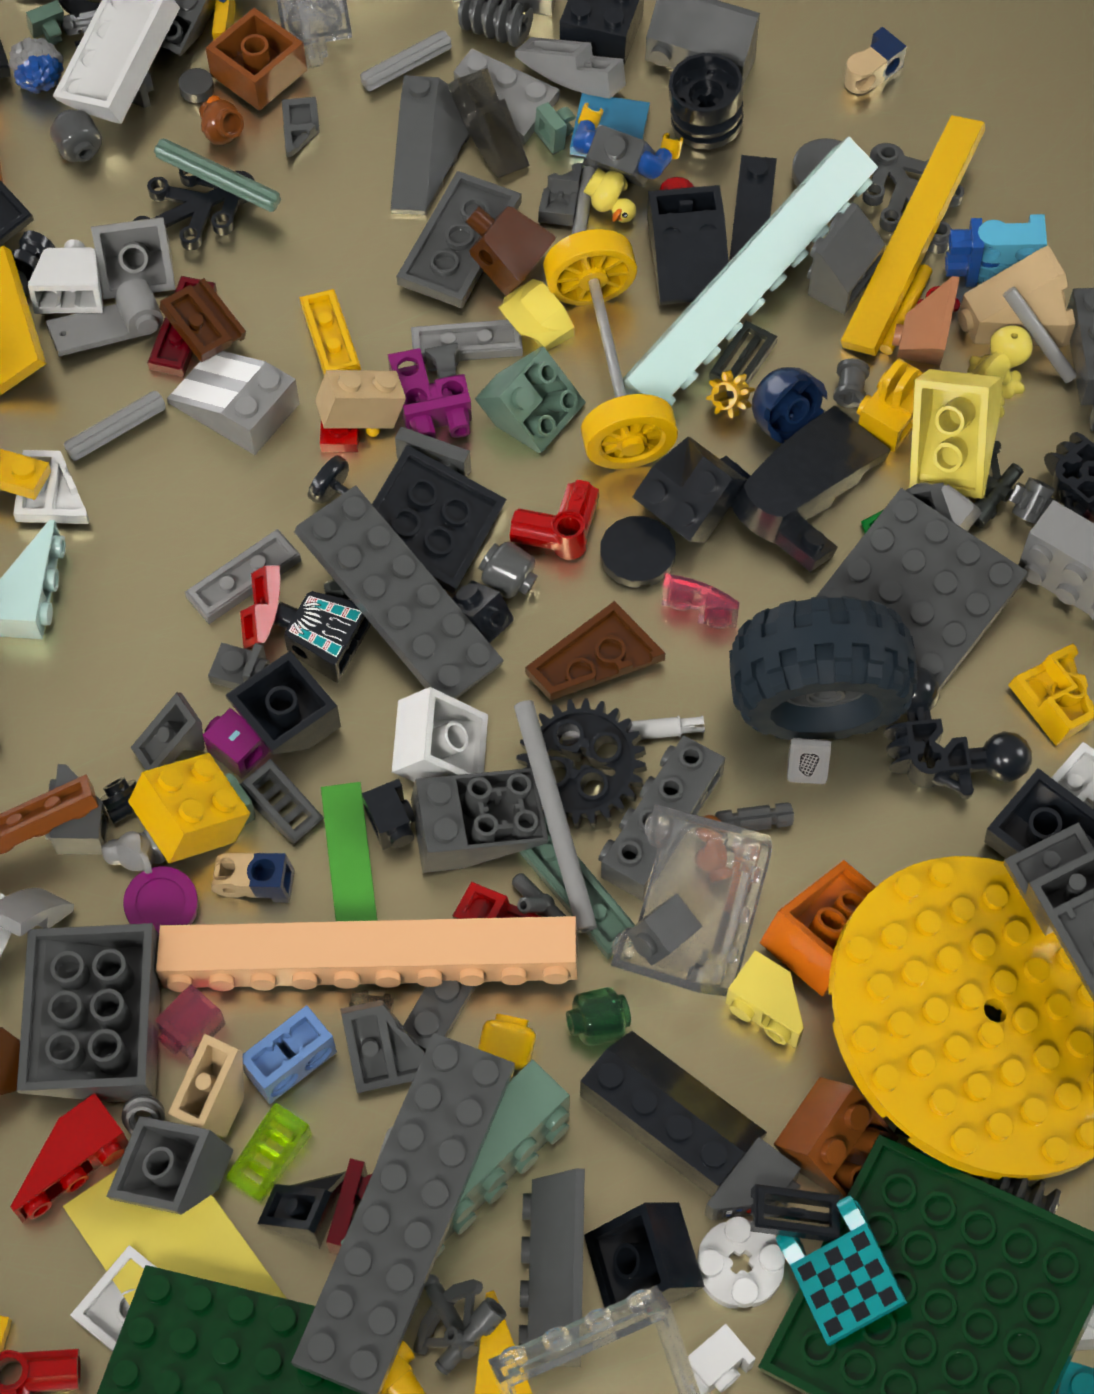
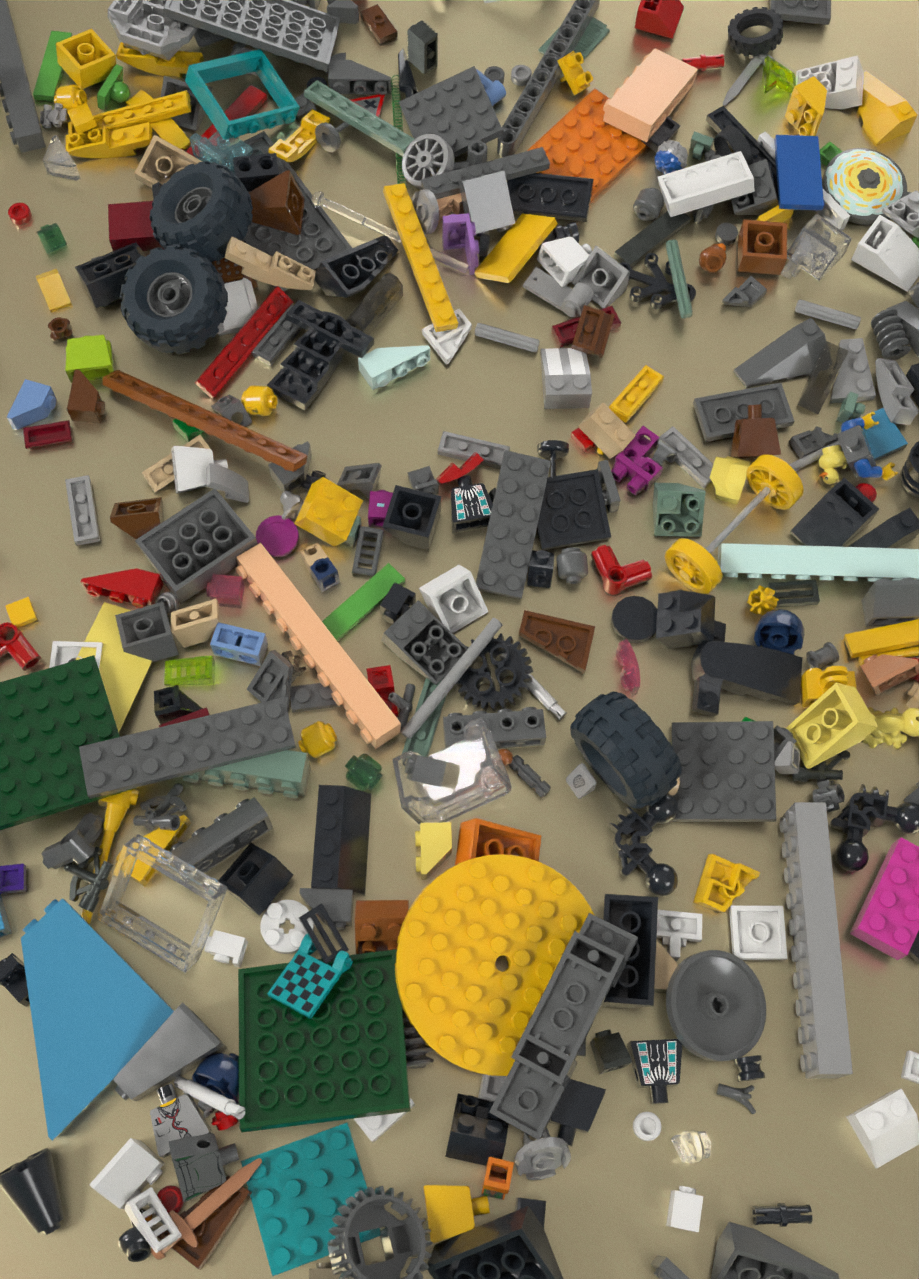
camera: 50 degrees right, 5 degrees up
none -> pearl dark grey tile [614,211,691,268]

